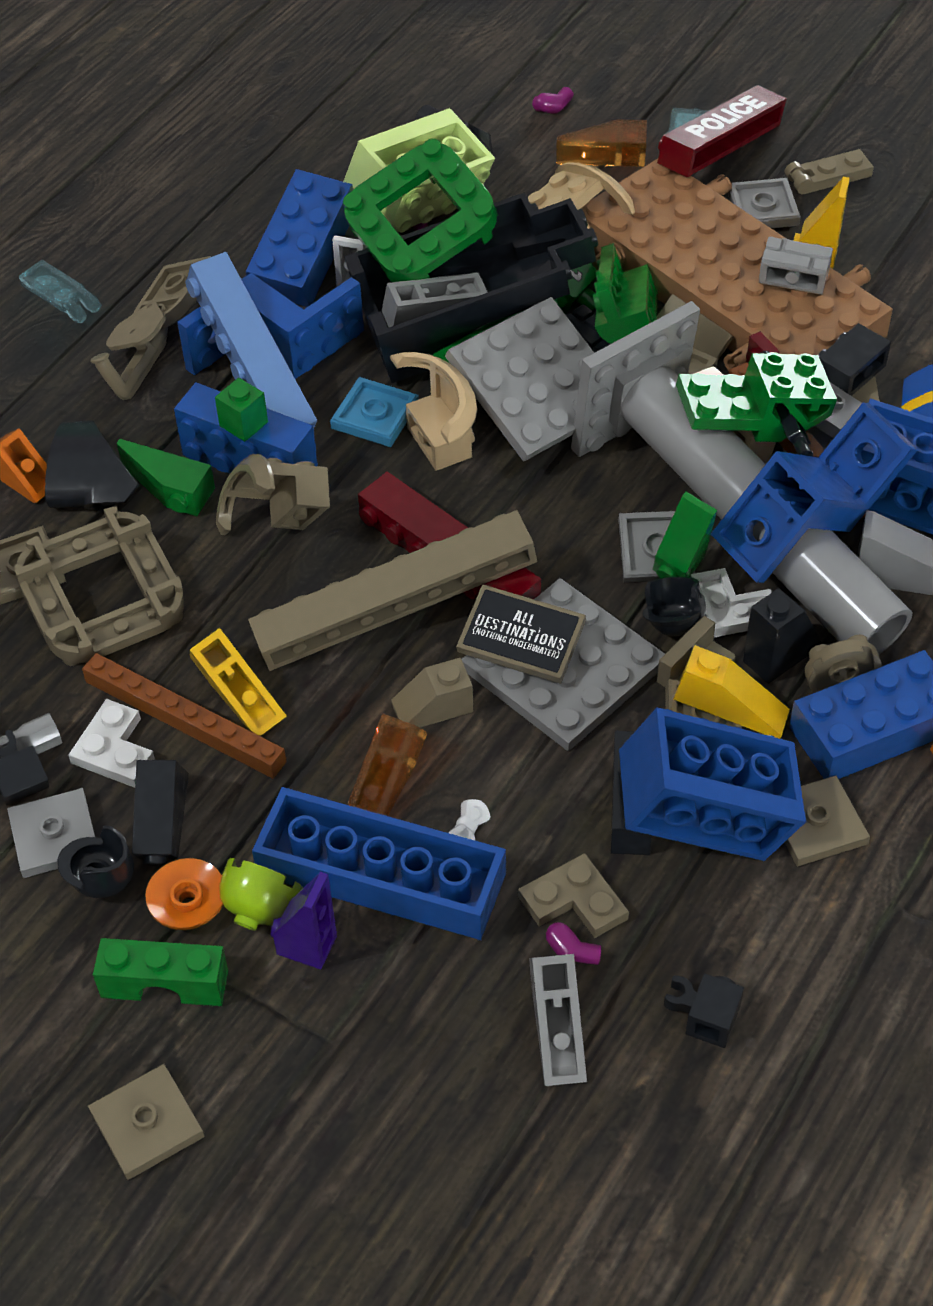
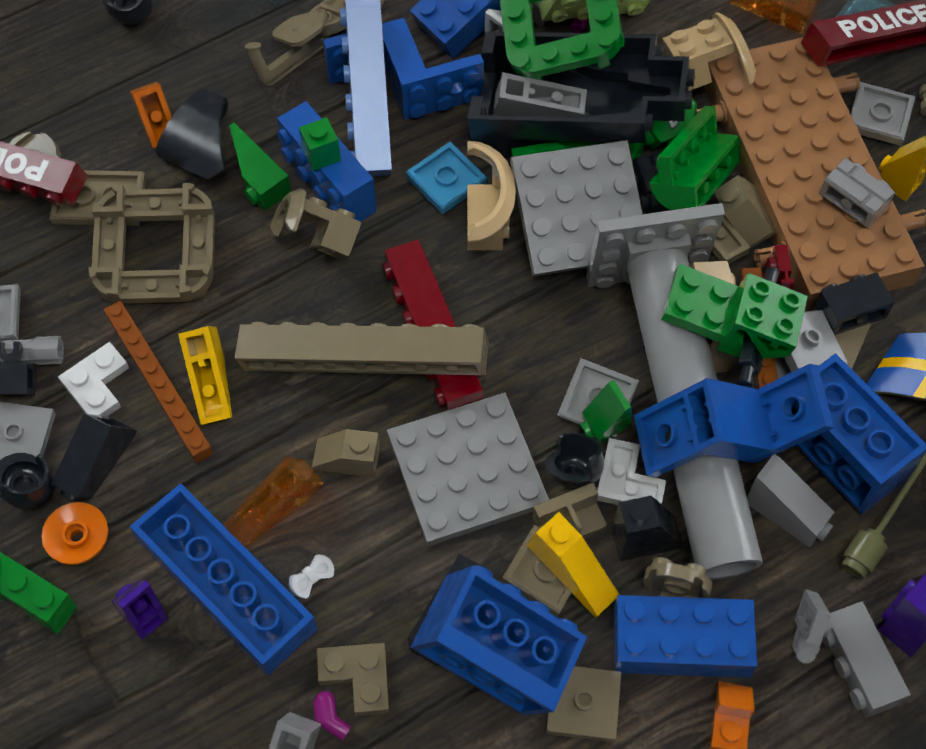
camera: 25 degrees right, 10 degrees up
lime cylinder [219,858,303,931] -> none
black tile [456,584,586,684] -> none

